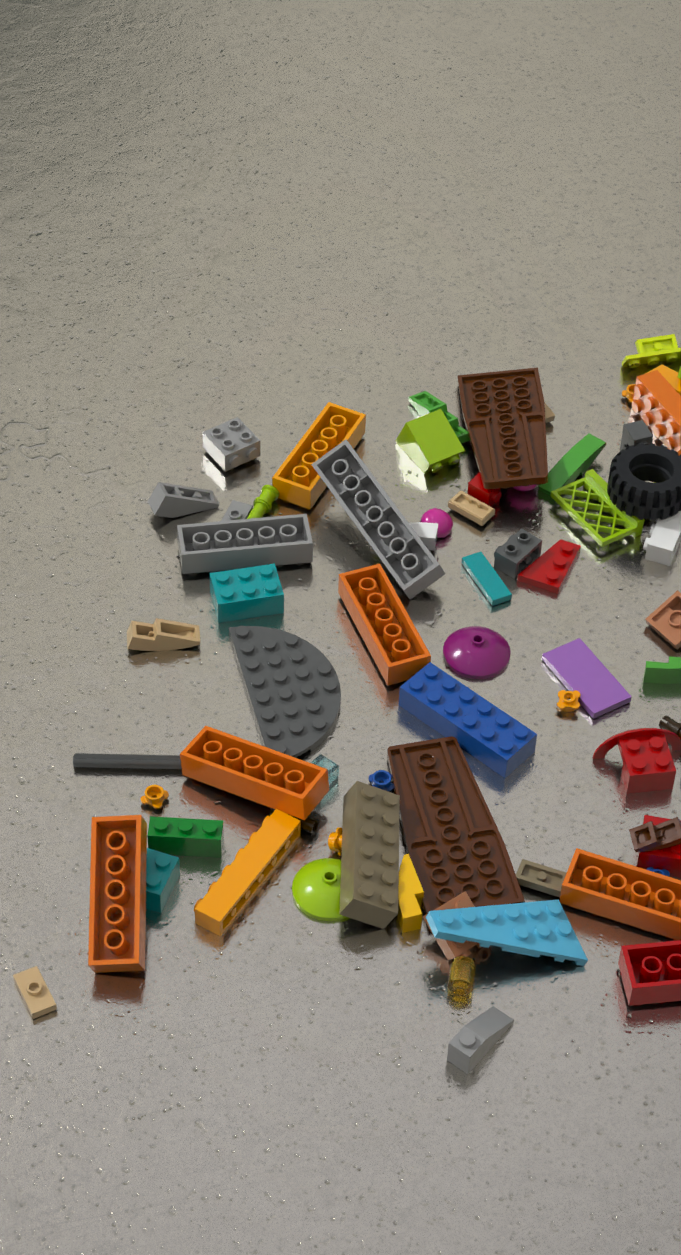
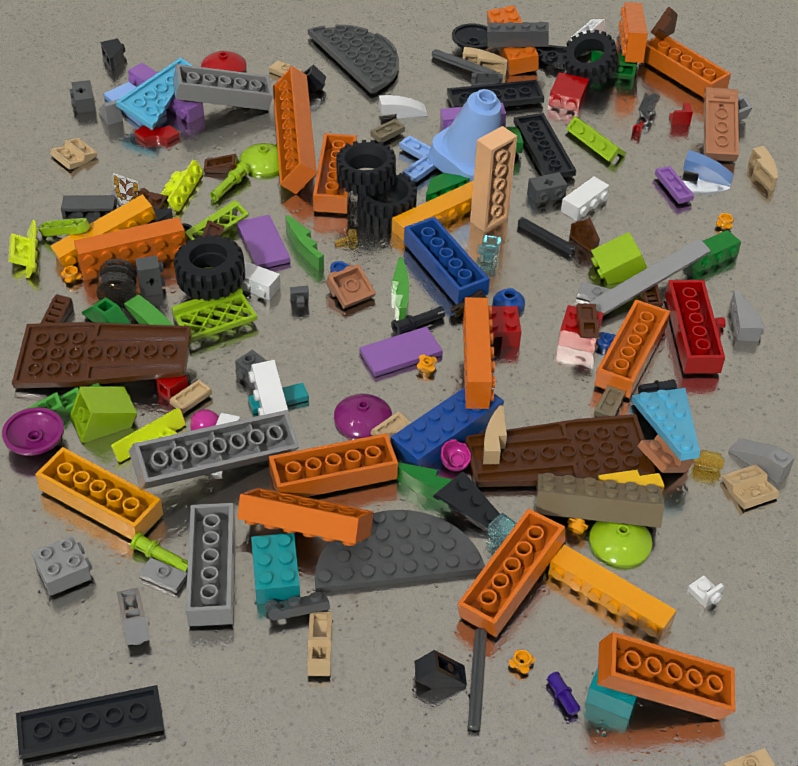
camera: 85 degrees left, 0 degrees up
green brick [147,816,224,858] -> none
blue plate [368,770,394,792] -> none
red wing [517,539,581,594] -> none
none -> magenta dish [2,407,64,455]
none -> black plate [16,685,164,759]
none -> reddish brown slope [41,294,74,323]
none -> green slope [82,297,131,324]
none -> clear smoke wheel [96,259,137,307]
none -> neon yellow bracket [111,408,186,462]
none -> orange brick [237,488,374,546]
none -> white brick [248,360,289,416]
none -> dark grey plate [265,592,330,621]
none -> dark grey tile [290,285,309,308]
none -> tan plate [370,411,411,442]
none -> black pin [391,306,445,336]
none -> green slope [397,462,453,504]
none -> black slope [414,650,467,689]
none -> black wing [433,471,504,533]
none -> dark pink hair [441,439,471,472]
none -> orange brick [463,297,495,409]
none -> tan slope [483,406,507,464]
none -> black axle [638,379,677,394]
none -> white bracket [687,576,724,608]
none -> tan slope [722,464,779,510]

